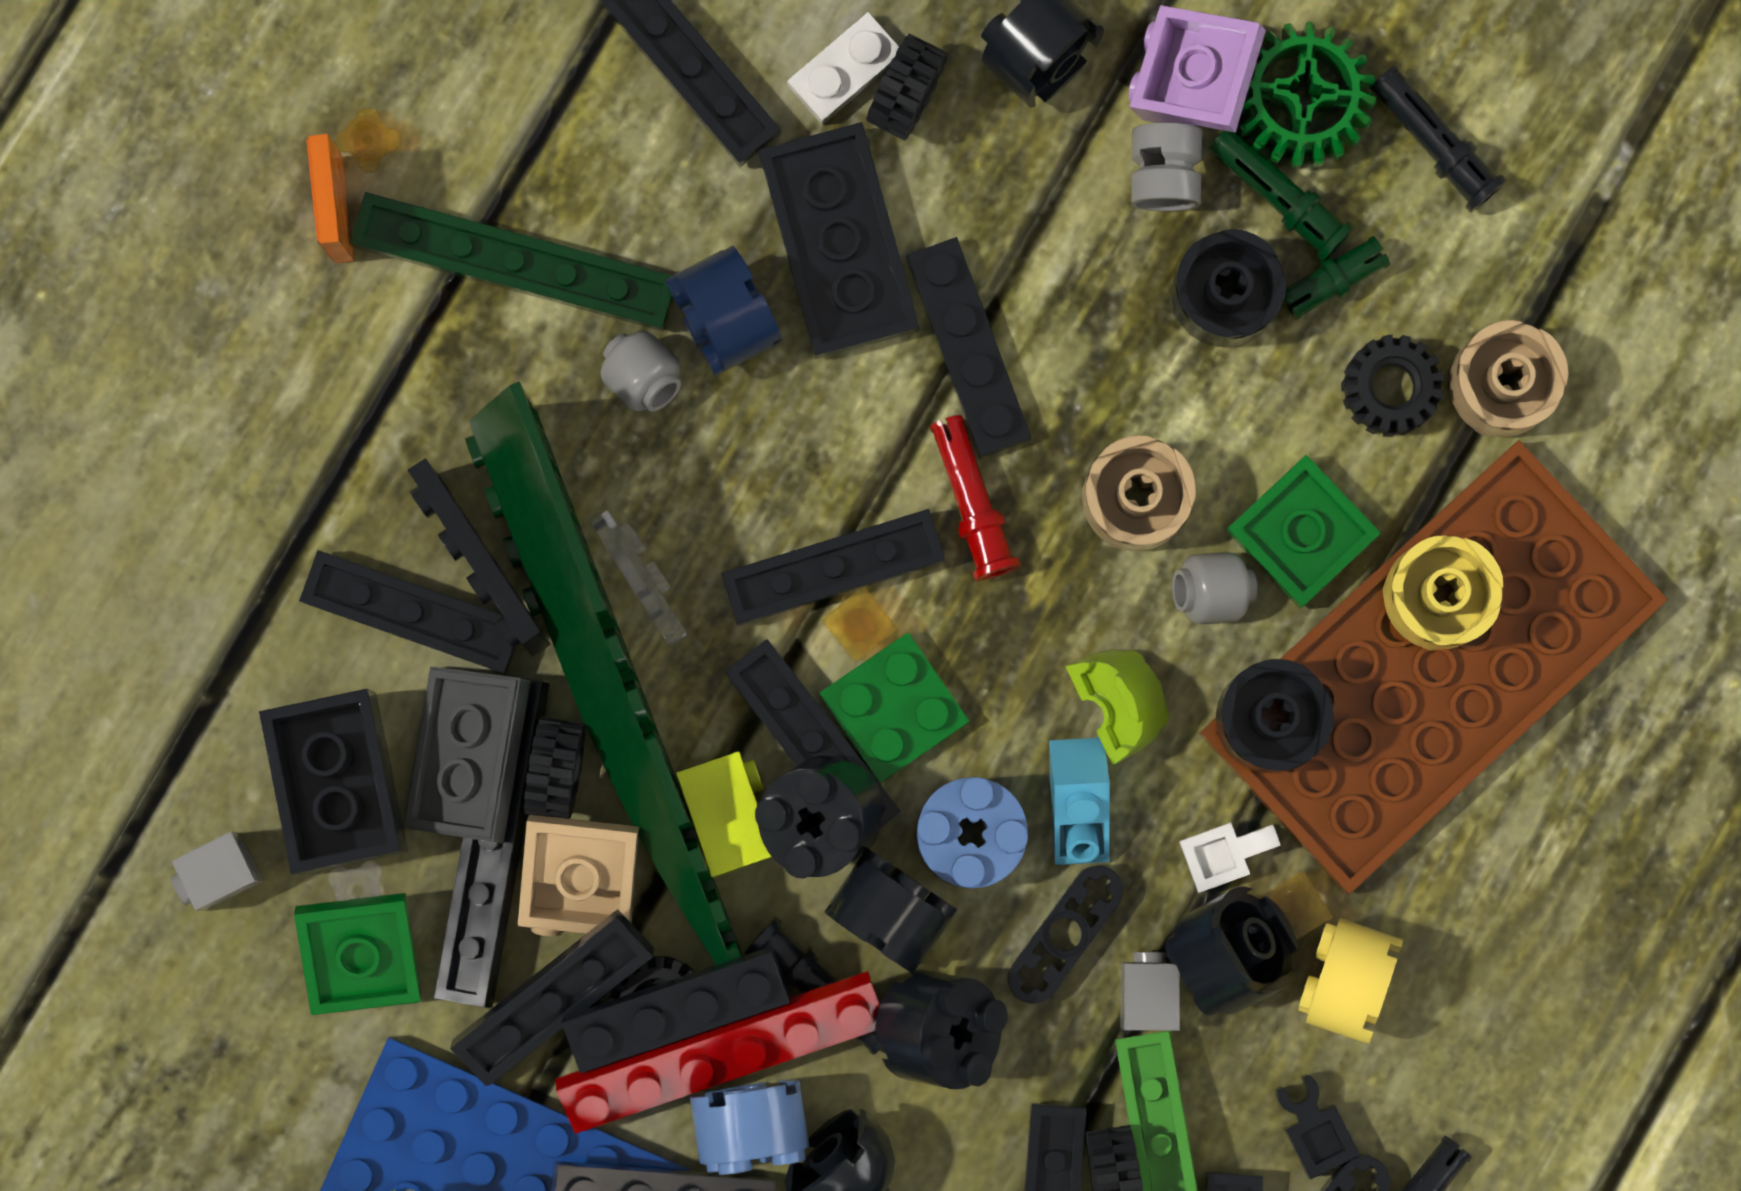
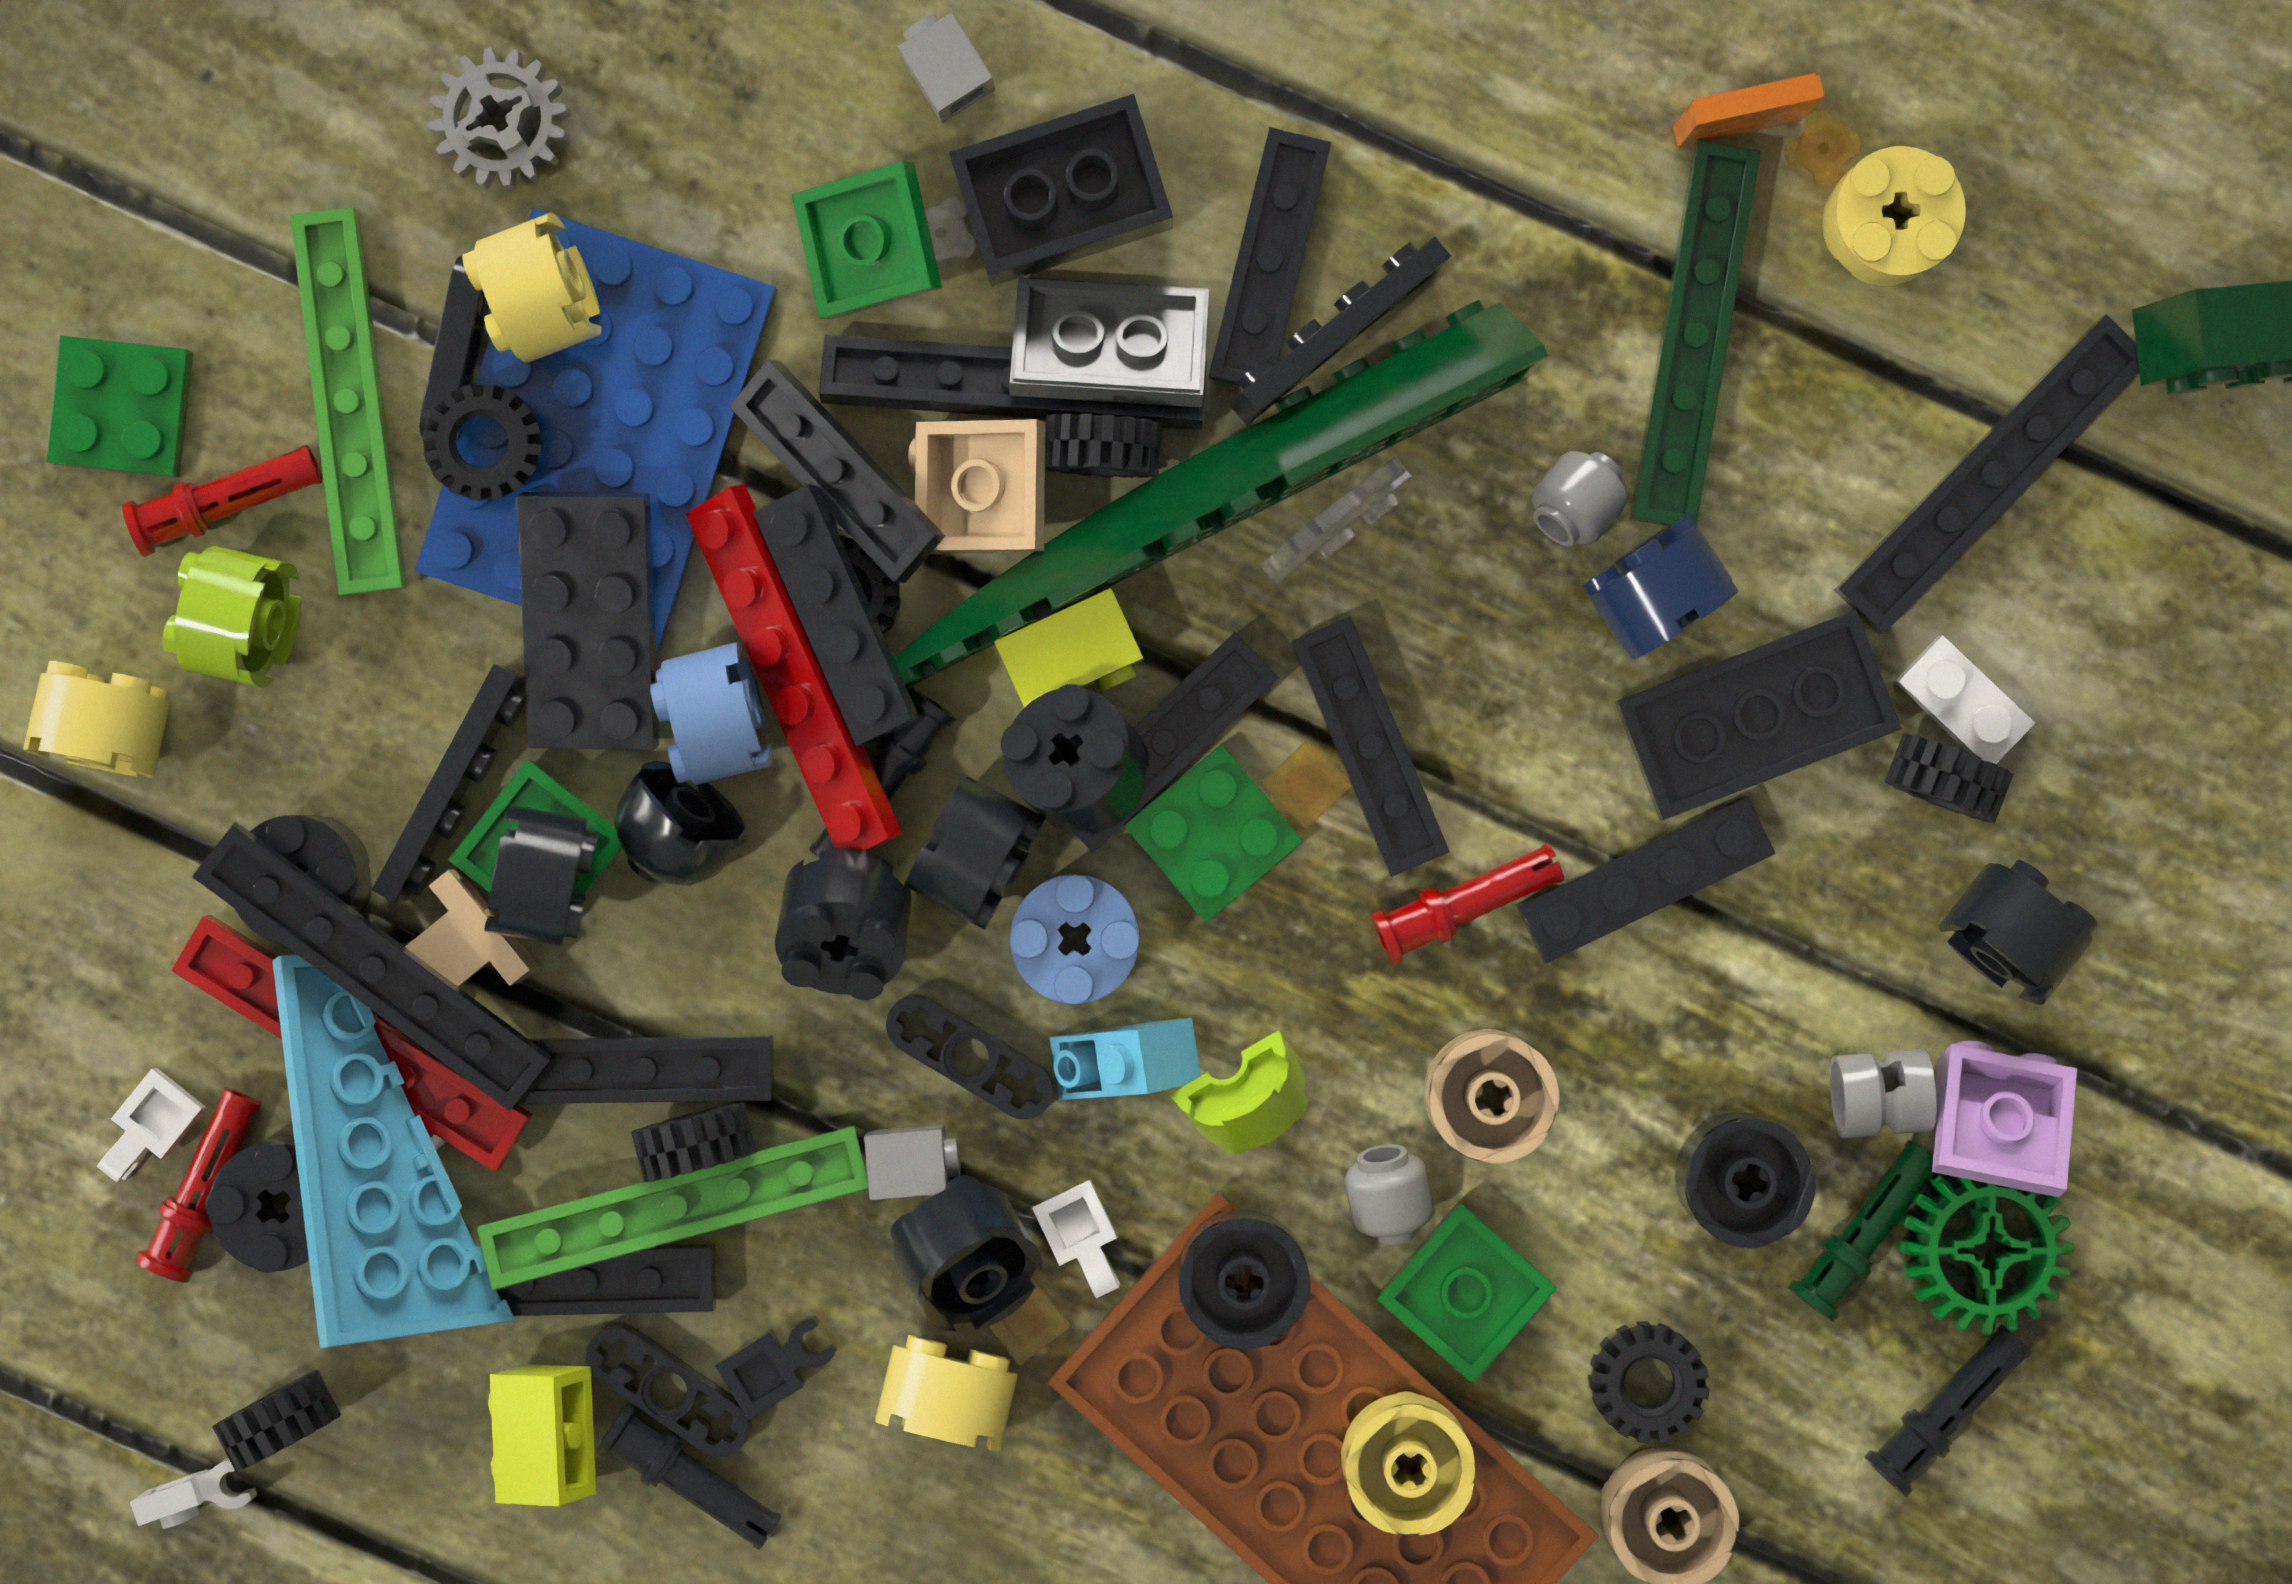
camera: 90 degrees right, 5 degrees up
dark green pin [1283,236,1390,320] -> none
none -> light yellow brick [1822,146,1966,286]

